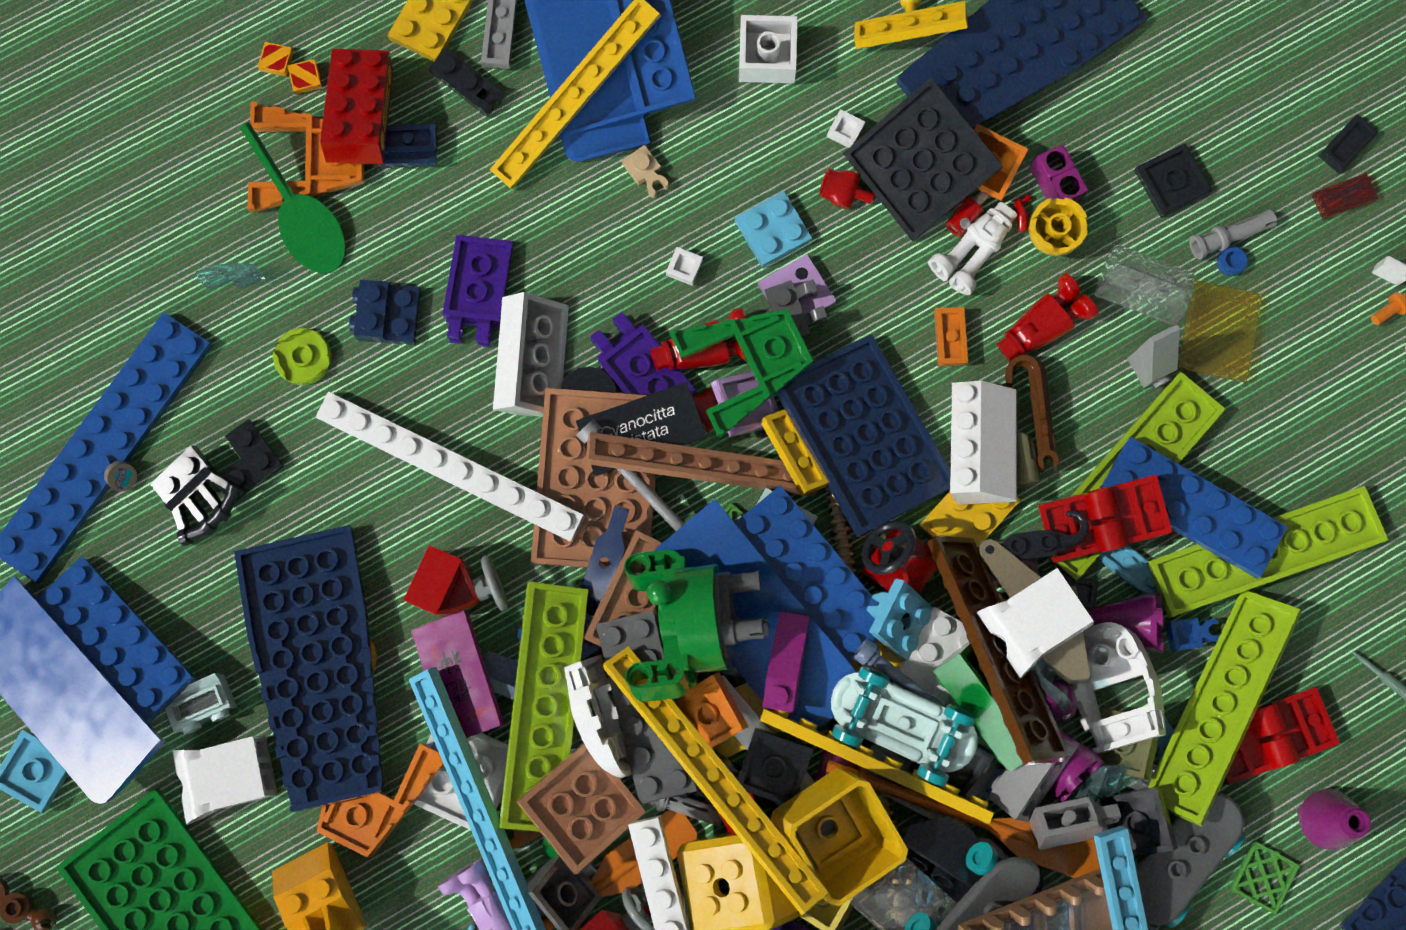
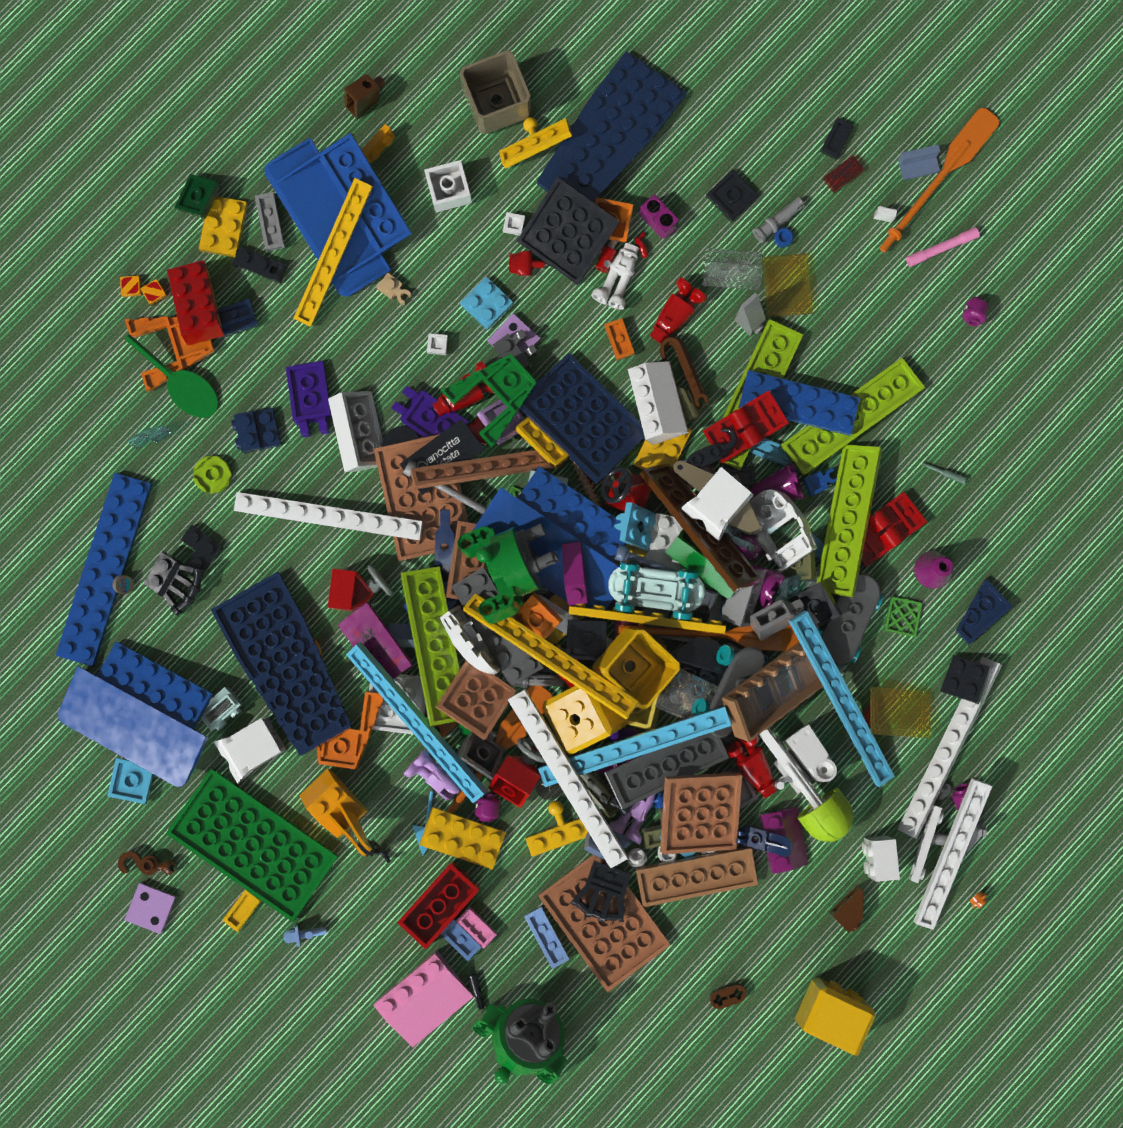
camera: 15 degrees left, 5 degrees up
yellow cylinder [1028,198,1088,257] -> none

